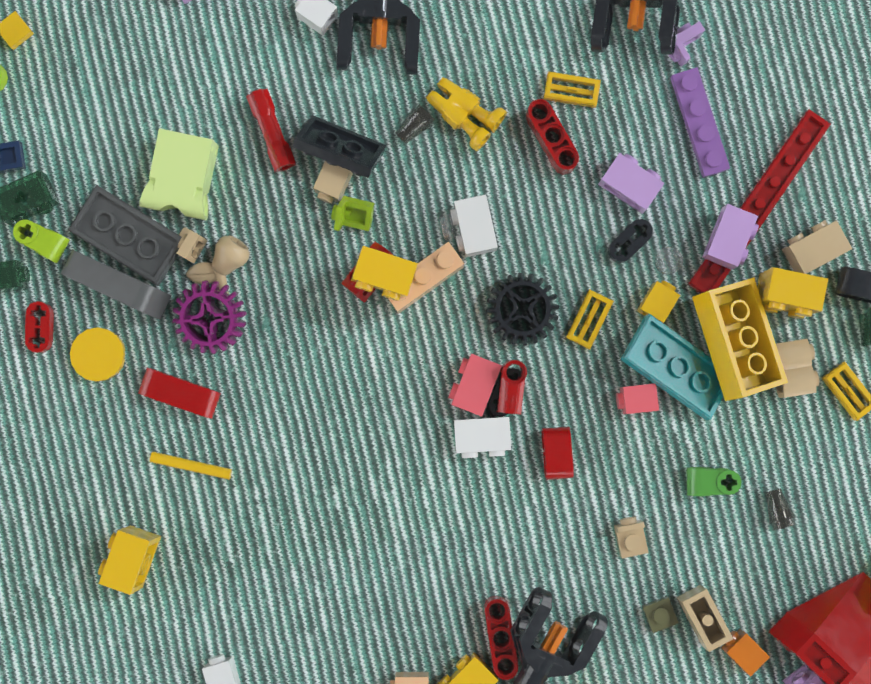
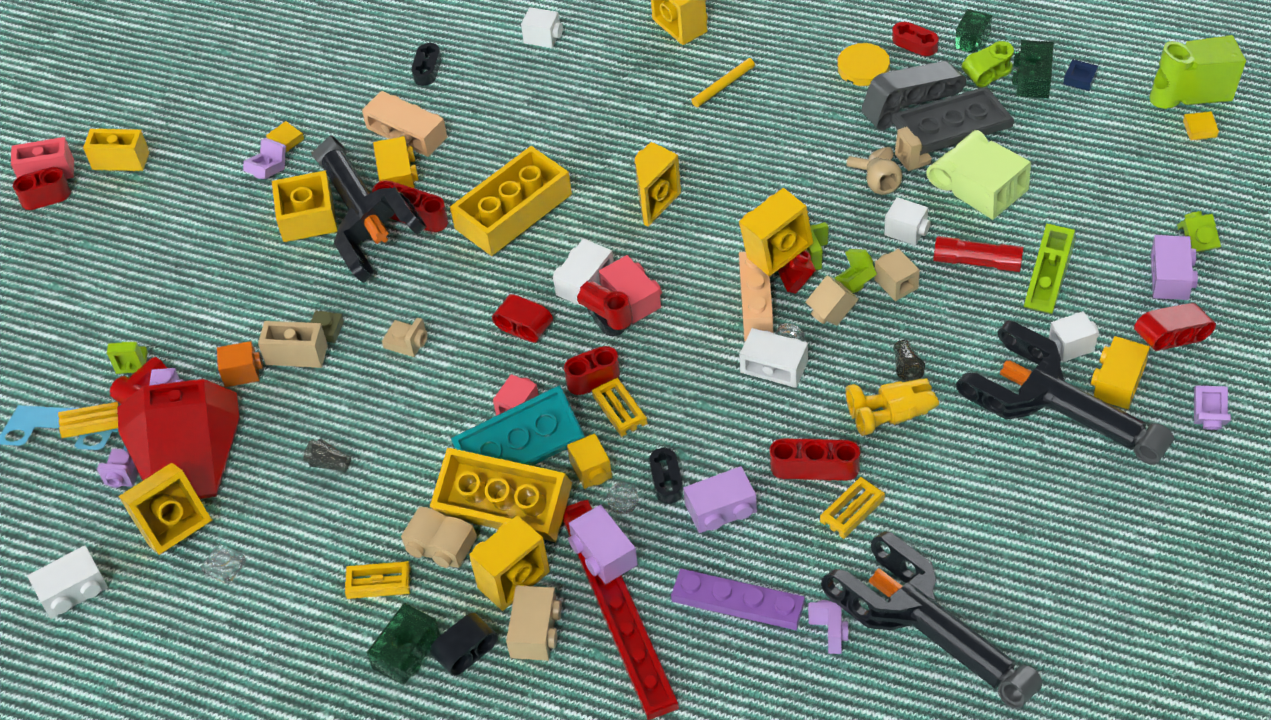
camera: 130 degrees right, 35 degrees down
red beam [138,368,221,419] -> none
magenta gear [172,280,247,354] -> none
black plate [292,115,386,178] -> none
black gear [486,273,559,346] -> none
bright green piece [687,467,742,496] -> none
none -> yellow brick [450,146,572,256]
none -> red beam [564,346,620,395]
none -> yellow slope [634,142,681,227]
none -> tan brick [805,275,859,326]
none -> lime bracket [806,222,829,270]
none -> white brick [884,197,931,246]
none -> lime slope [1023,223,1076,315]

